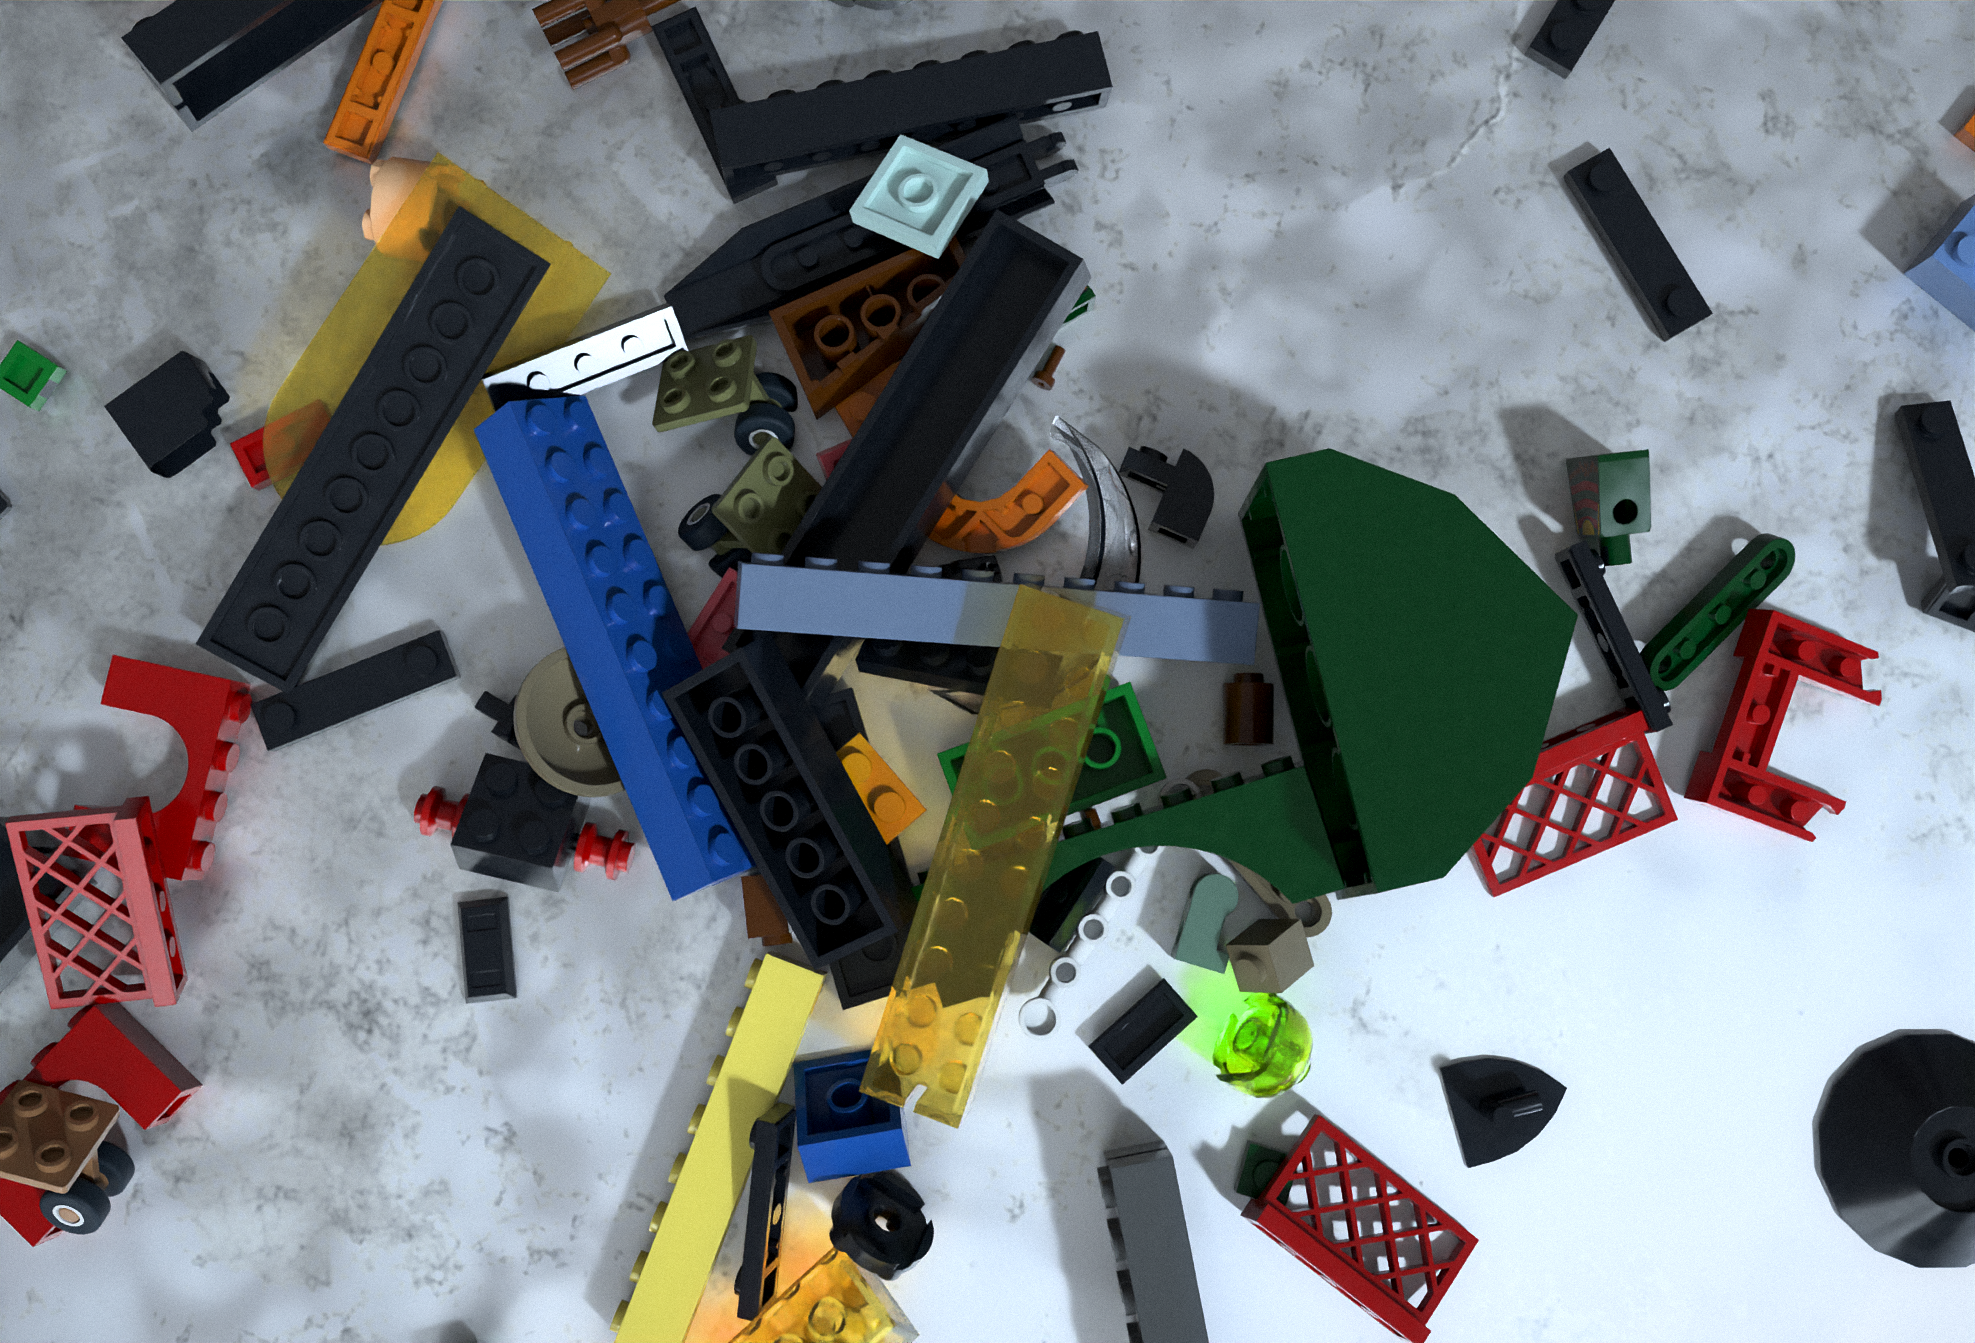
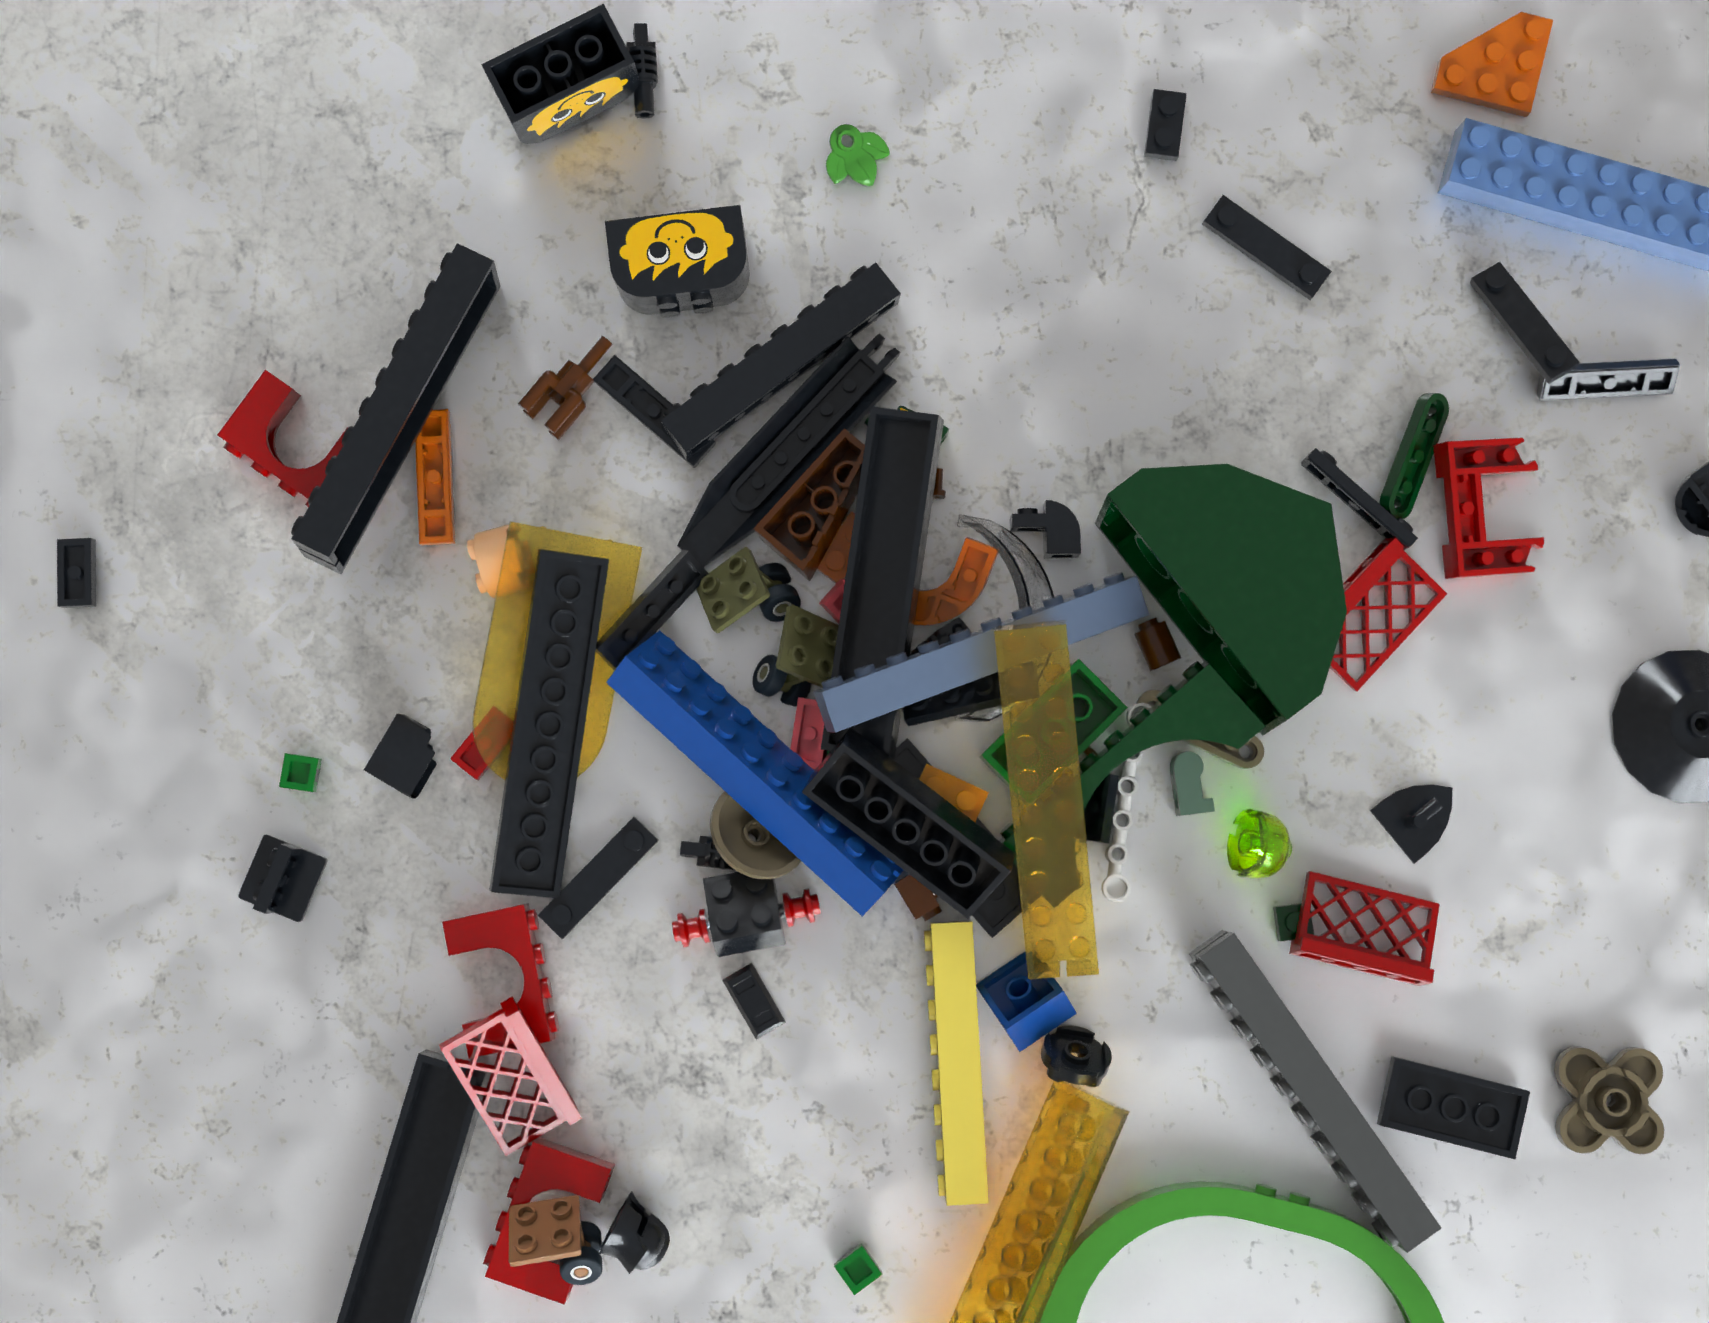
camera: 25 degrees left, 0 degrees up
black plate [734,1102,796,1322] -> none
light aqua plate [849,134,989,259] -> none
black tile [1088,978,1198,1085] -> none
dark tan brick [1226,919,1314,993] -> none
dark green torso [1566,449,1651,566] -> none
none -> black helmet [599,1191,670,1274]

